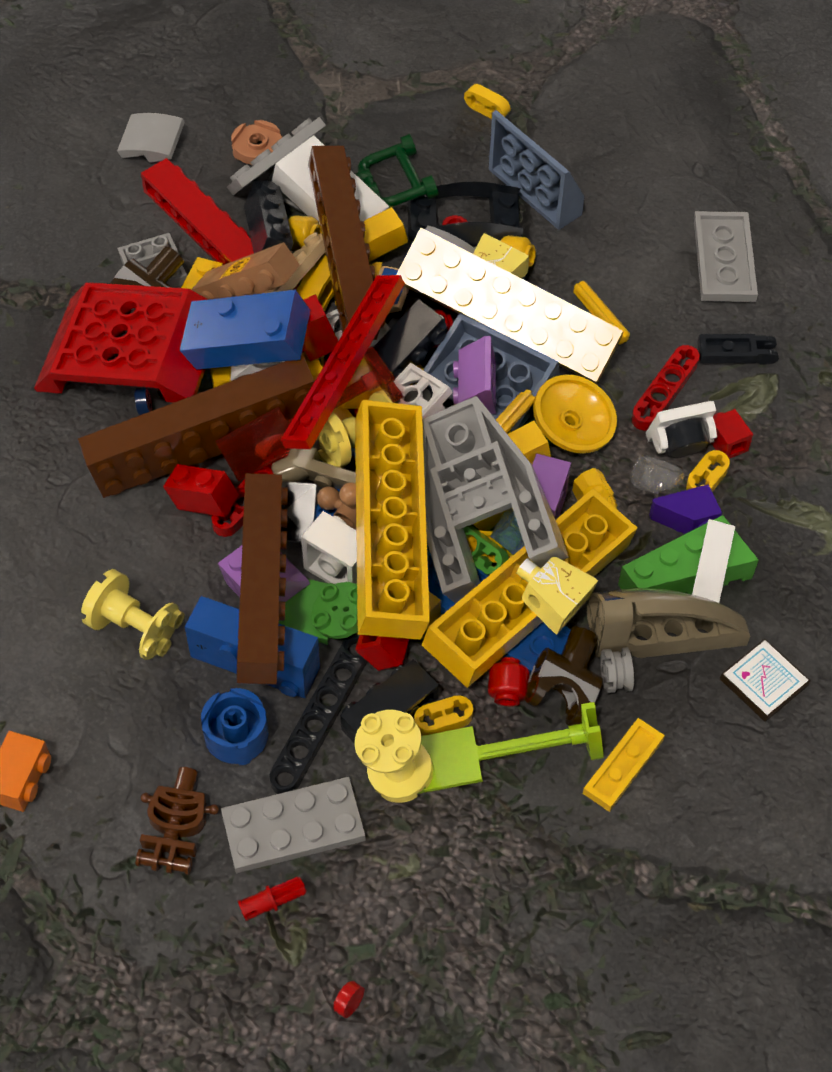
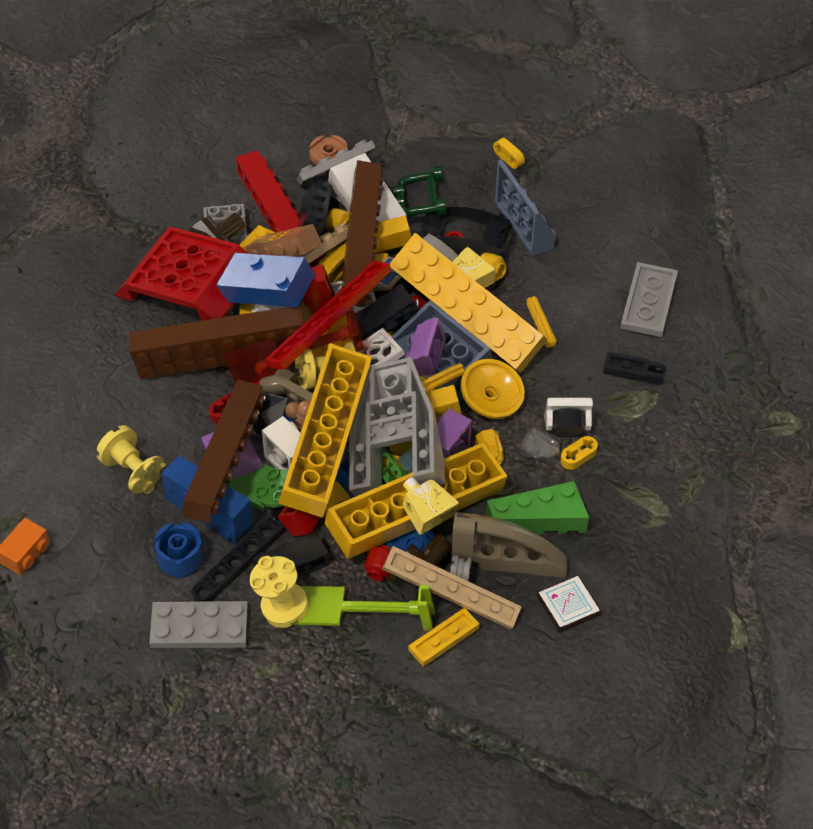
camera: 15 degrees right, 5 degrees down
light grey slope [117,113,185,162] -> none
dark blue tile [134,387,152,415] -> none
reddish brown torso [135,767,219,875] -> none
red brick [163,464,239,517] -> none
red axle [238,877,306,921] -> none
red tile [333,981,365,1018] -> none
yellow beam [414,695,473,736] -> none
red beam [631,345,700,431] -> none
dark purple slope [649,484,722,534] -> none
white sticker [692,519,735,603] -> none
red brick [711,409,753,459] -> none
none -> tan plate [382,546,521,630]

